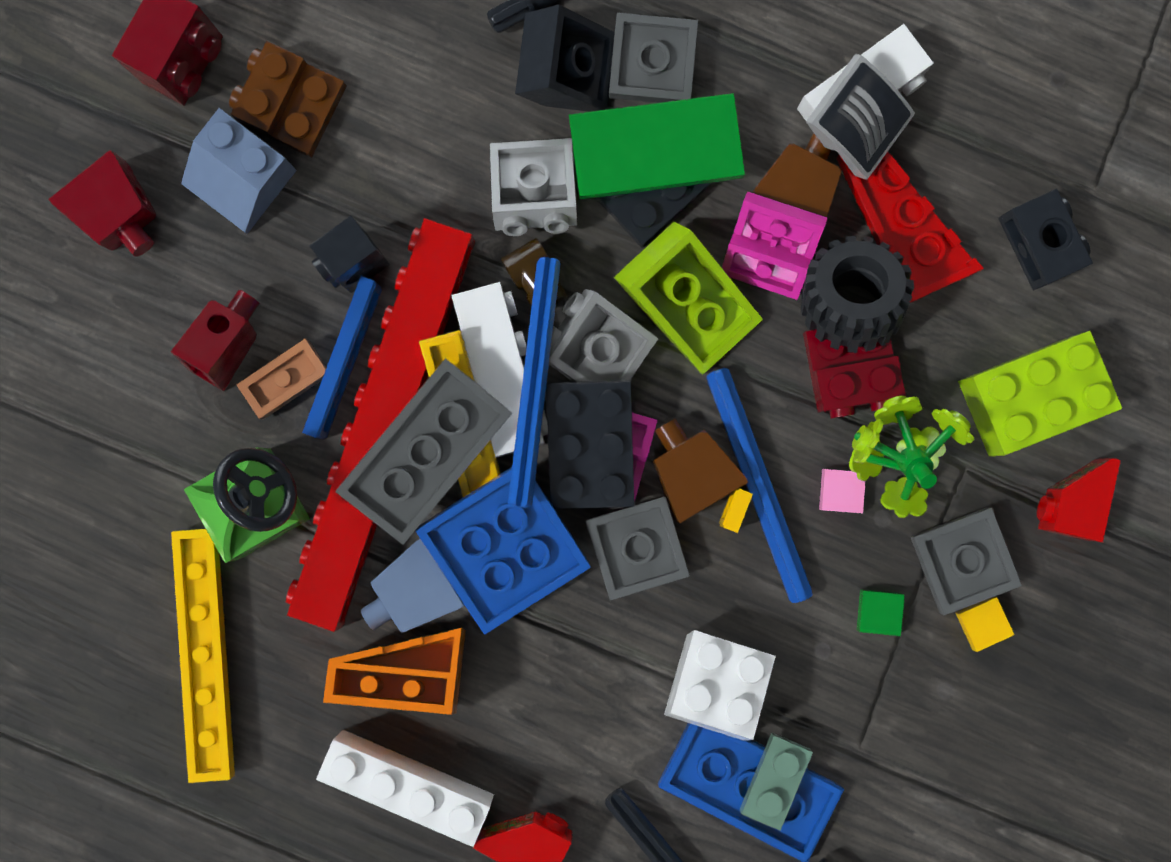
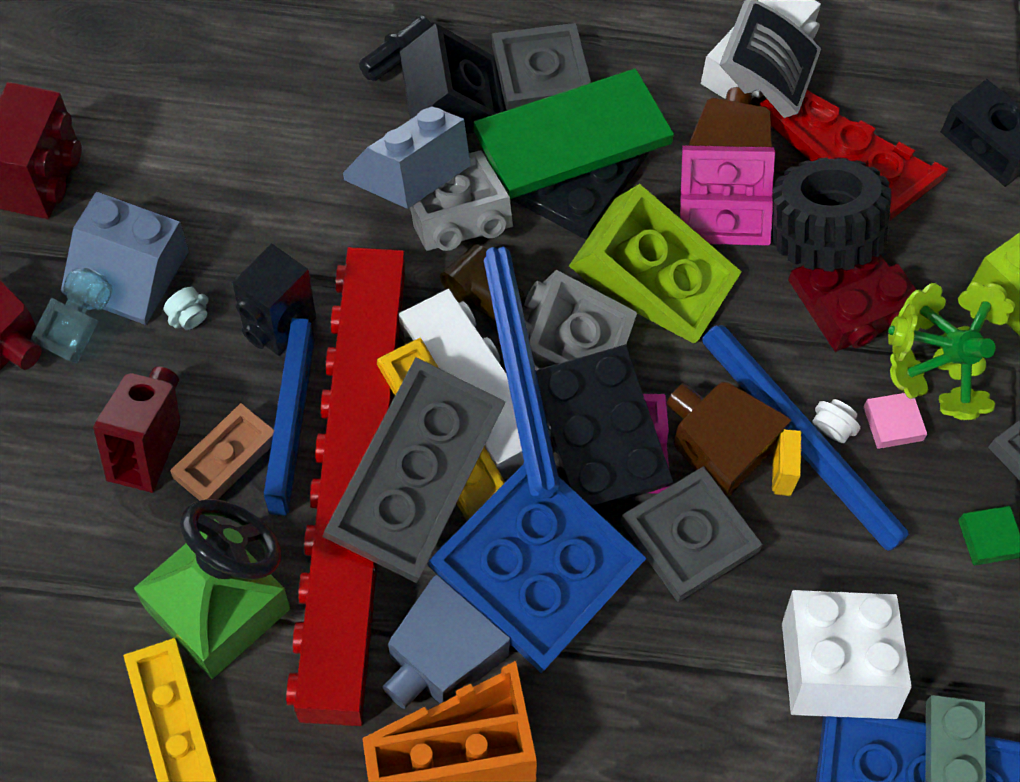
camera: 20 degrees left, 25 degrees down
reddish brown plate [229,41,347,158] -> none
none -> clear light blue plate [31,268,113,363]
none -> light aqua plate [163,287,209,330]
none -> sand blue slope [343,106,471,209]
none -> white plate [812,399,860,443]

